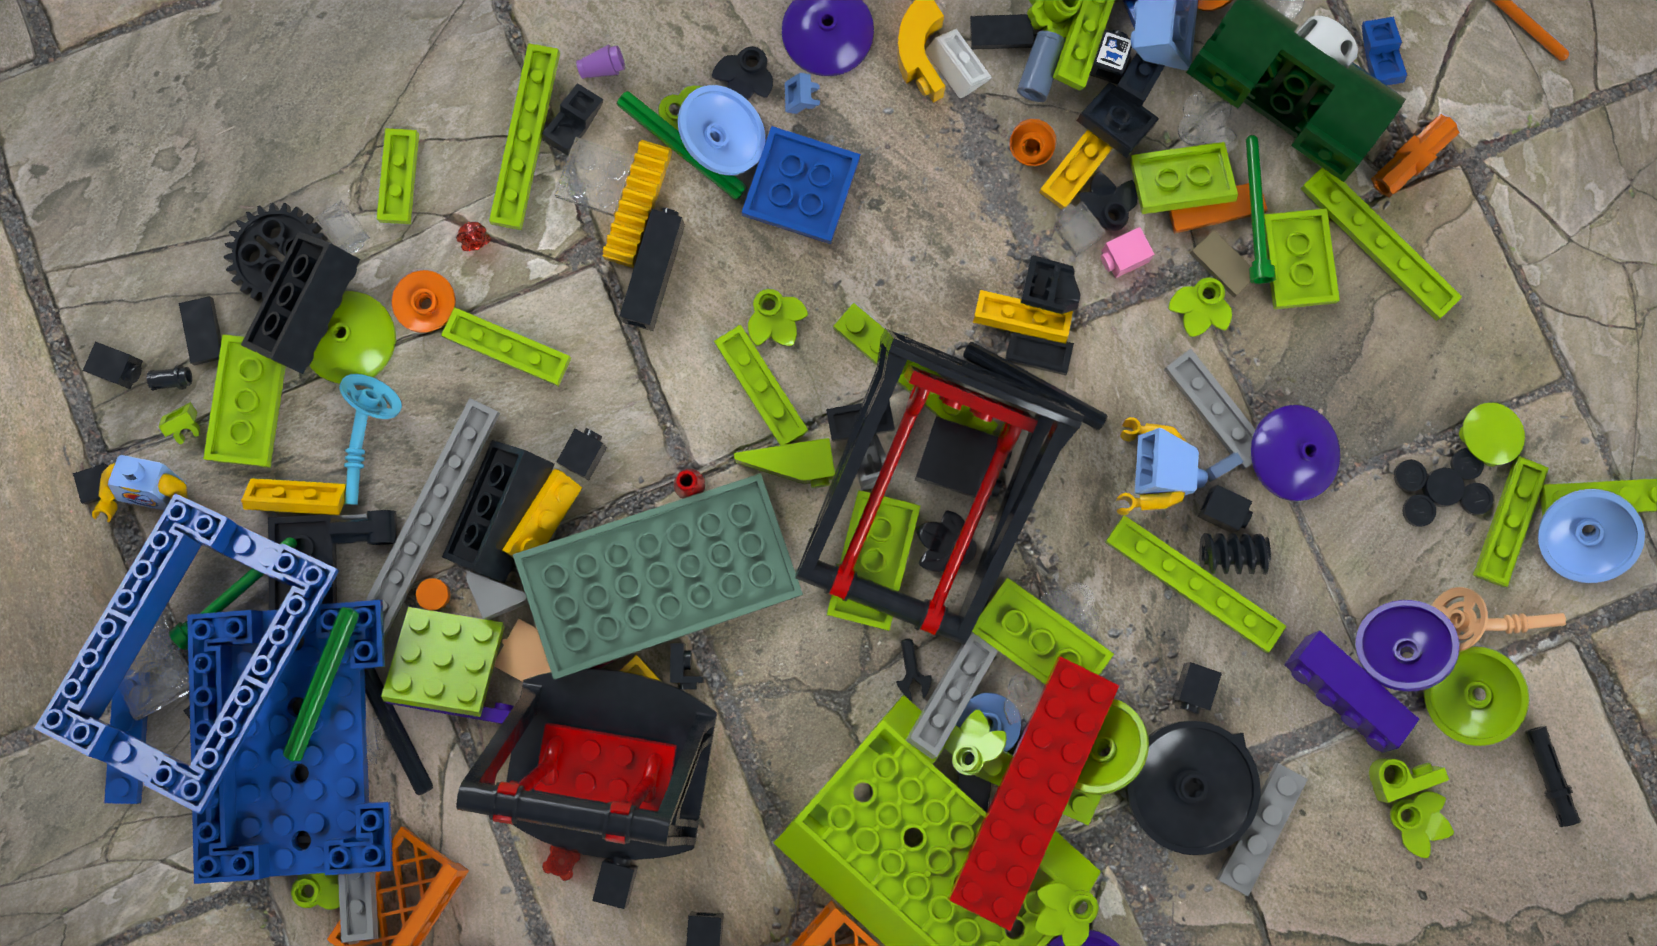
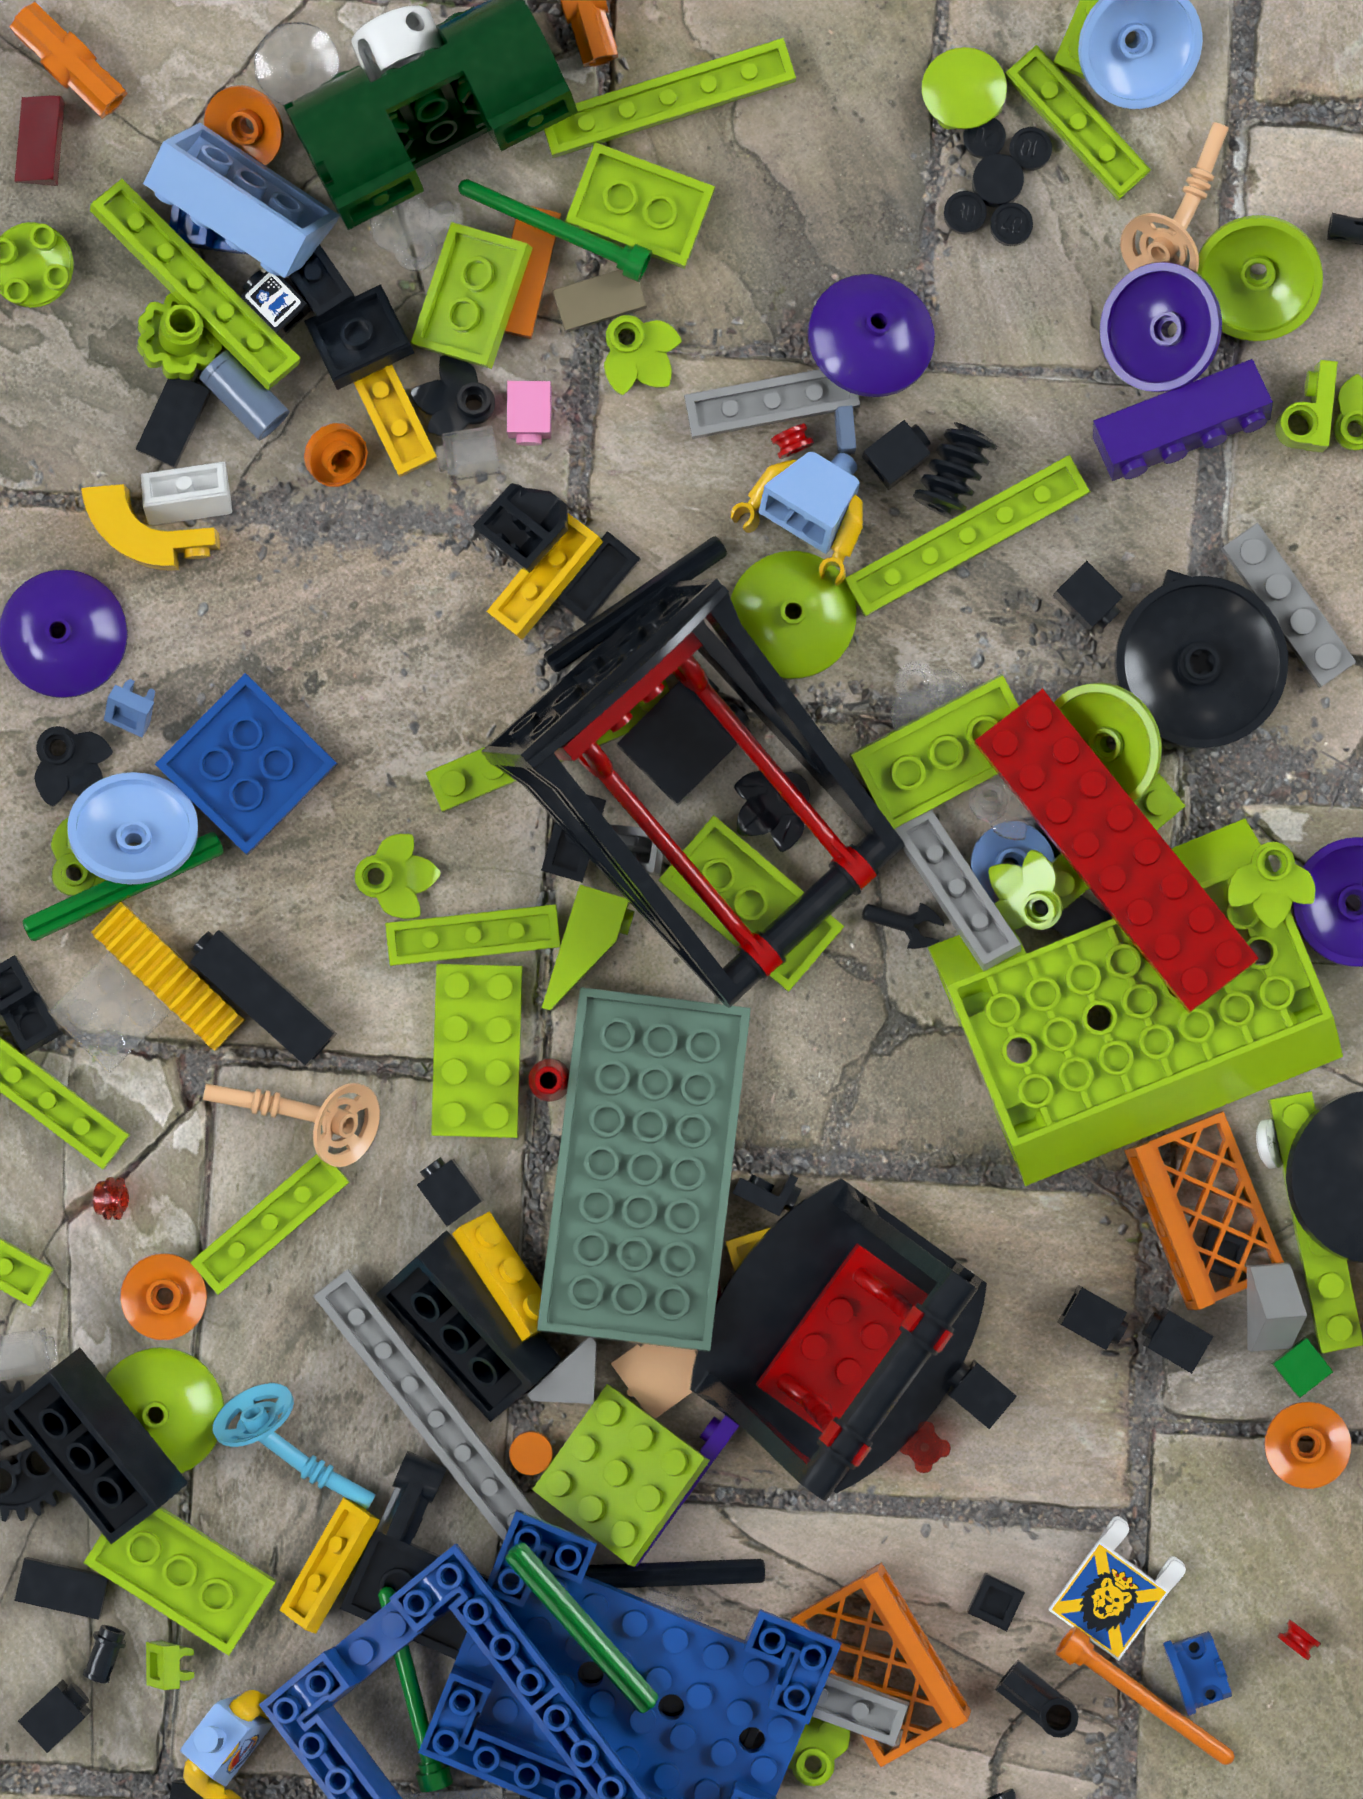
camera: 65 degrees left, 5 degrees up
none -> light nougat dish [203,1083,380,1167]
none -> lime plate [431,964,523,1138]
none -> lime dish [731,551,857,679]
none -> red bush [771,423,814,459]

